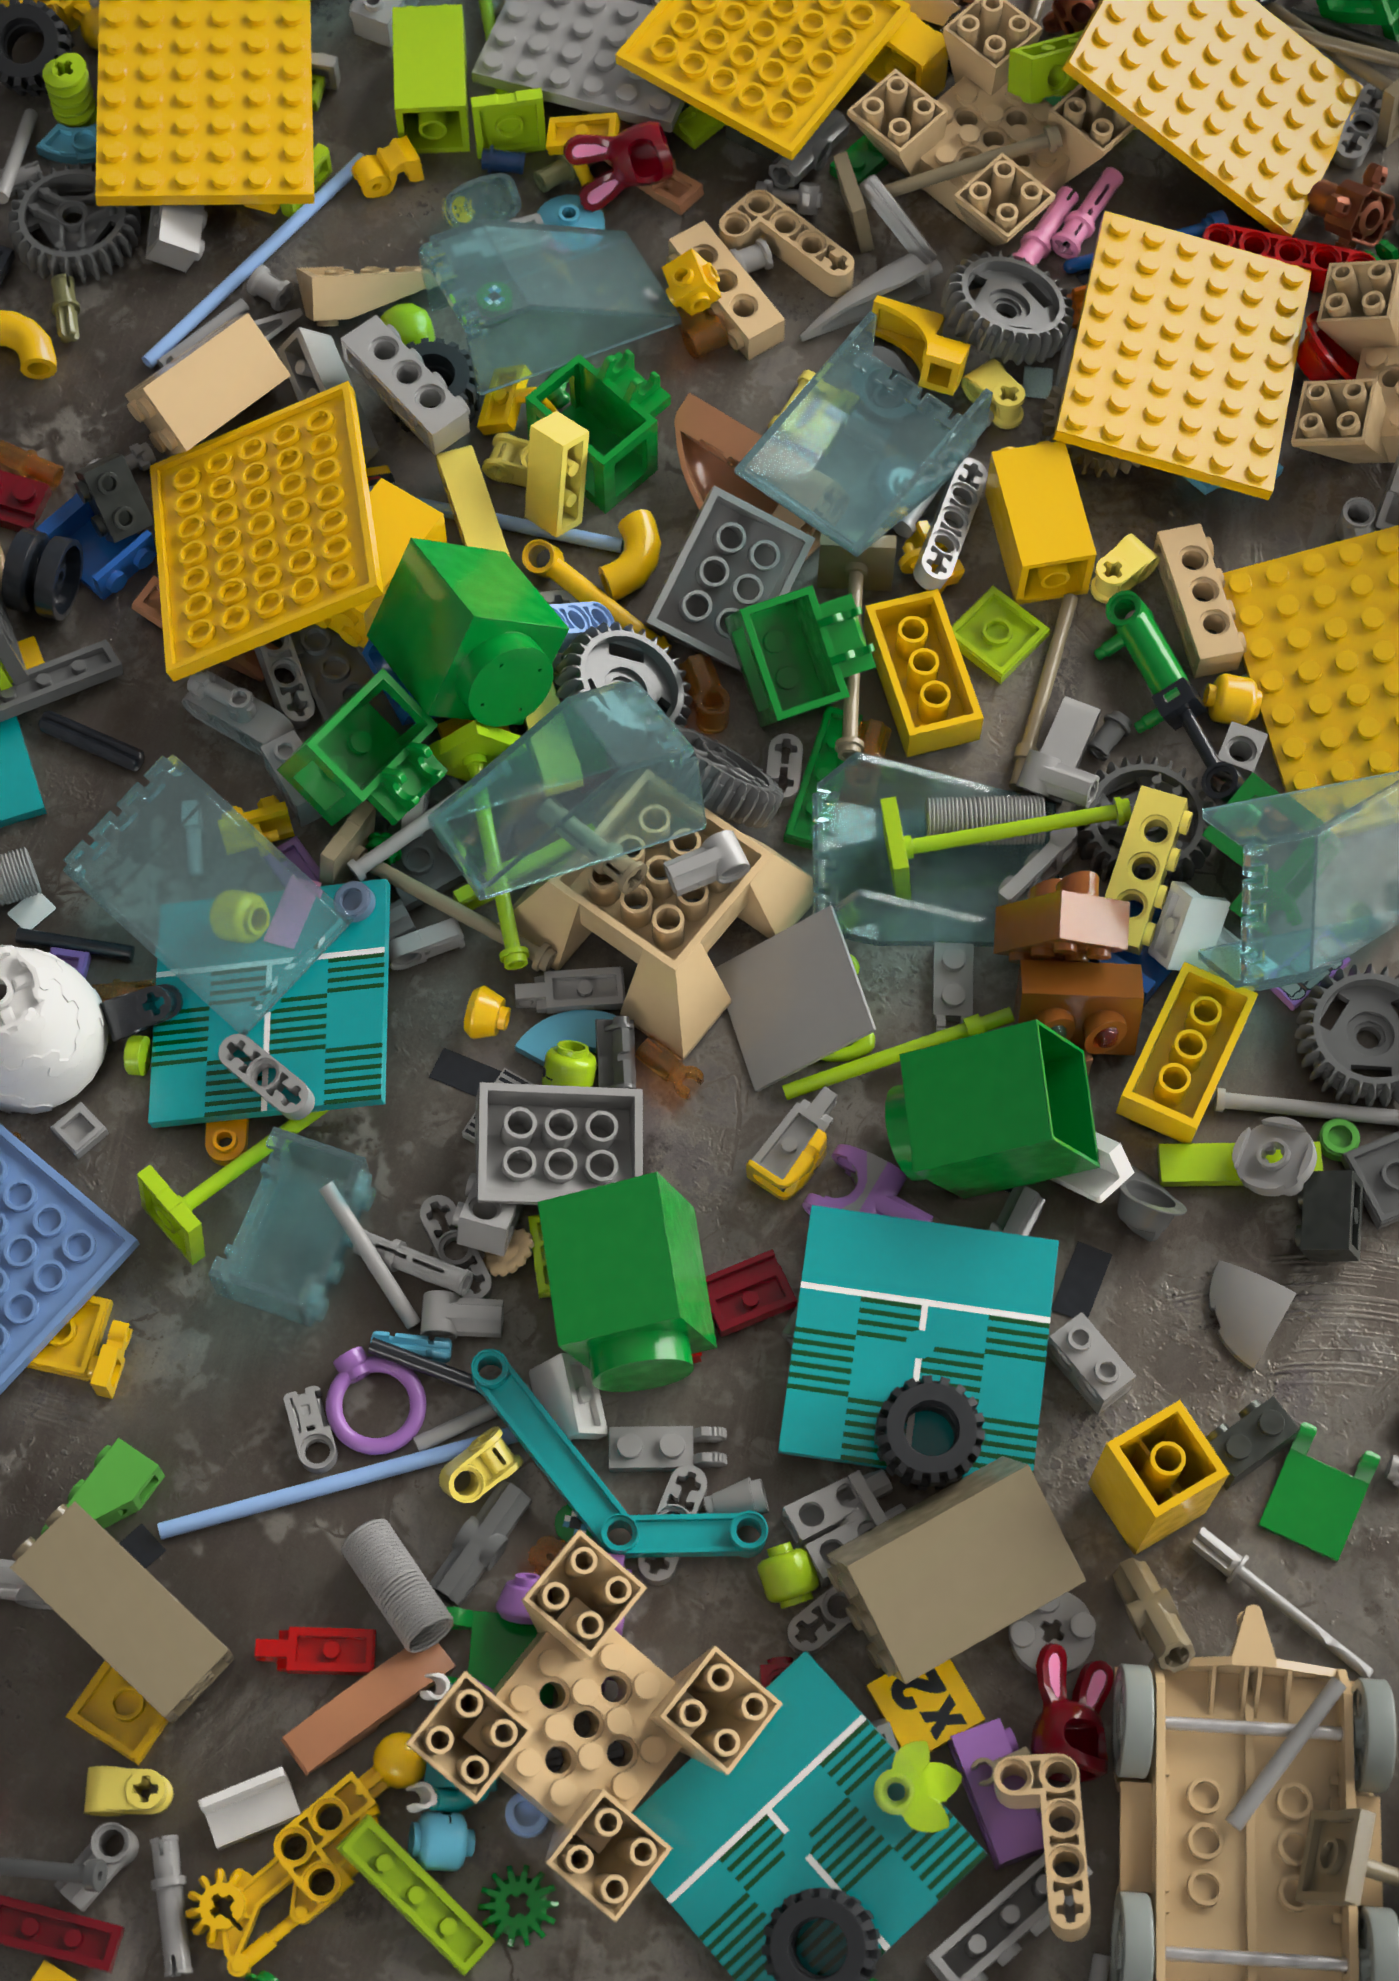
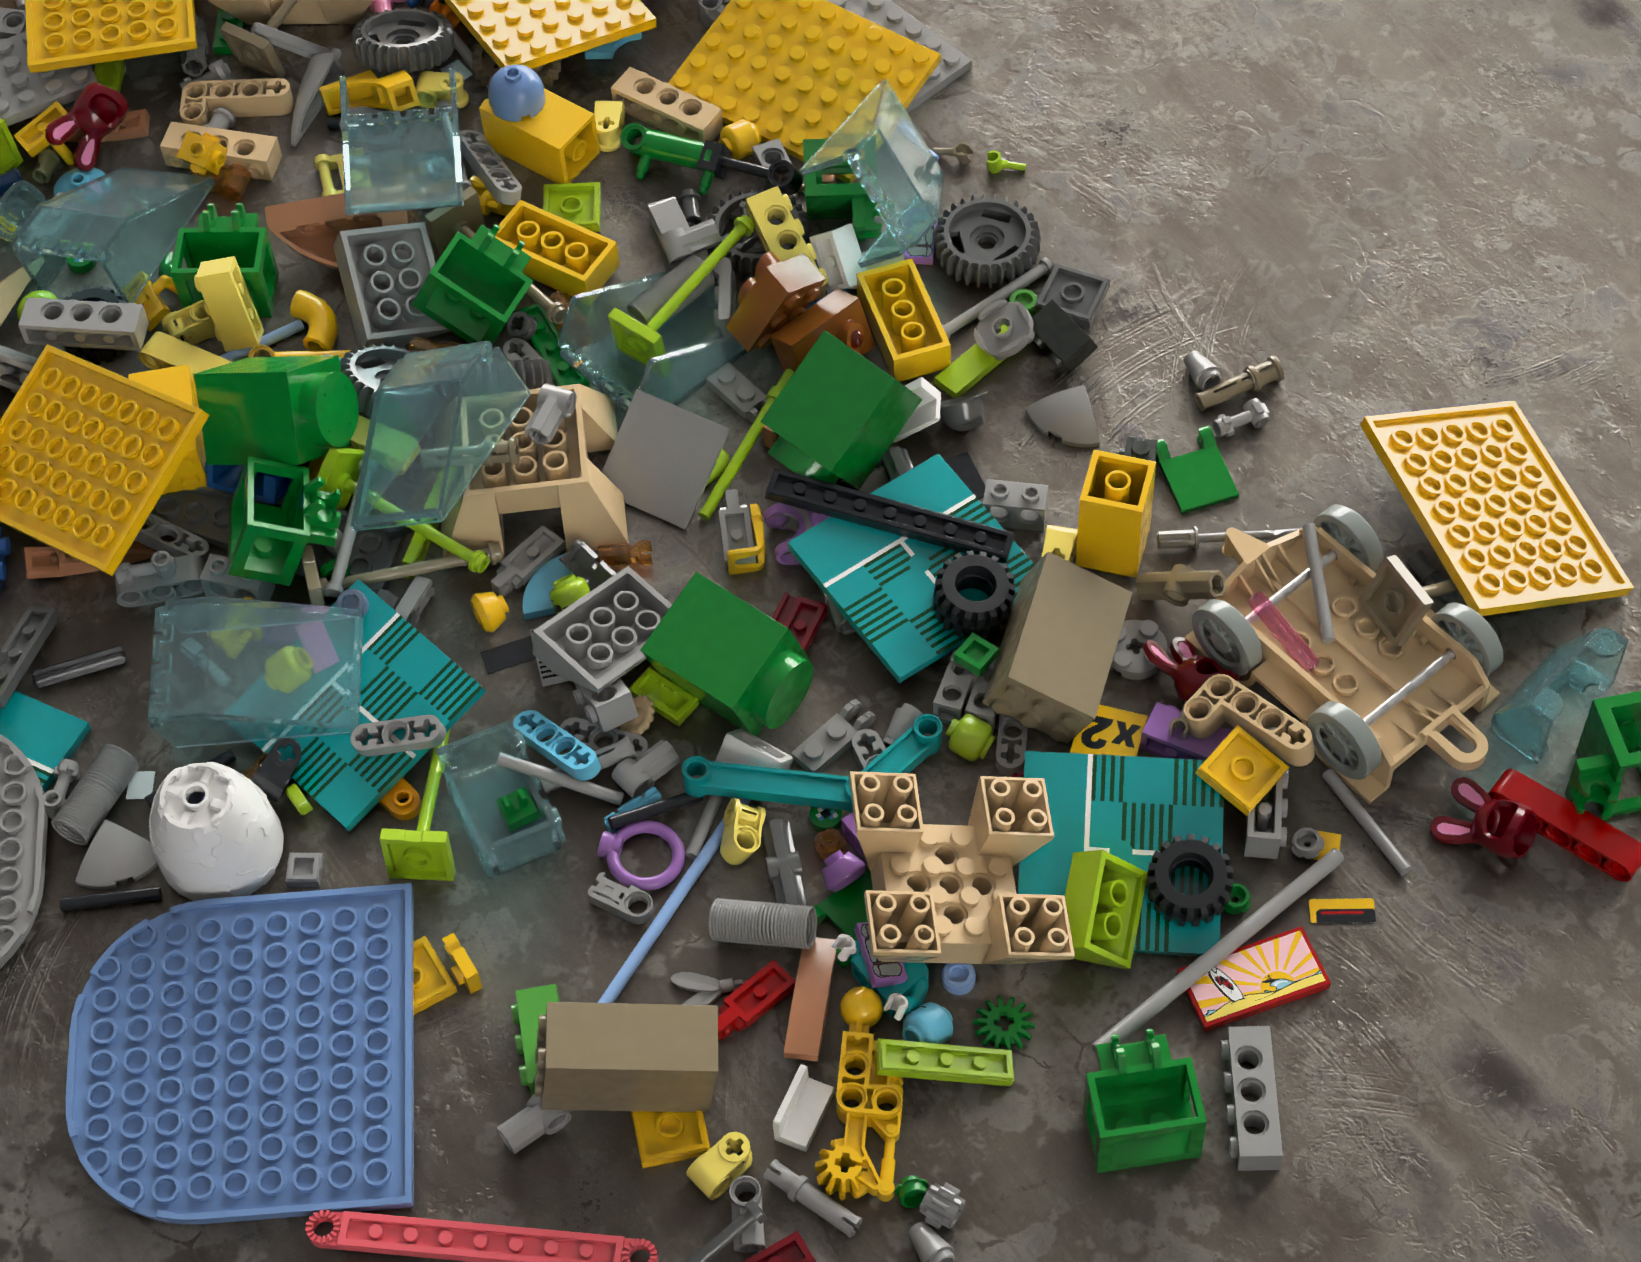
camera: 40 degrees left, 10 degrees down
lime plate [874,1741,962,1832] -> none
dark tan bar [1009,593,1078,791] -> none
none -> medium blue cylinder [488,64,546,122]
none -> green tile [495,787,540,832]
none -> dark grey bush [507,311,537,341]
none -> medium azure beam [513,710,601,781]
none -> light grey piece [671,972,744,1005]
none -> black tile [765,468,1015,564]
none -> green tile [953,632,999,677]
none -> light yellow piece [1042,525,1078,563]
none -> lime slope [1065,850,1148,969]
none -> yellow plate [1195,725,1289,816]
none -> clear pink axle [1248,591,1320,673]

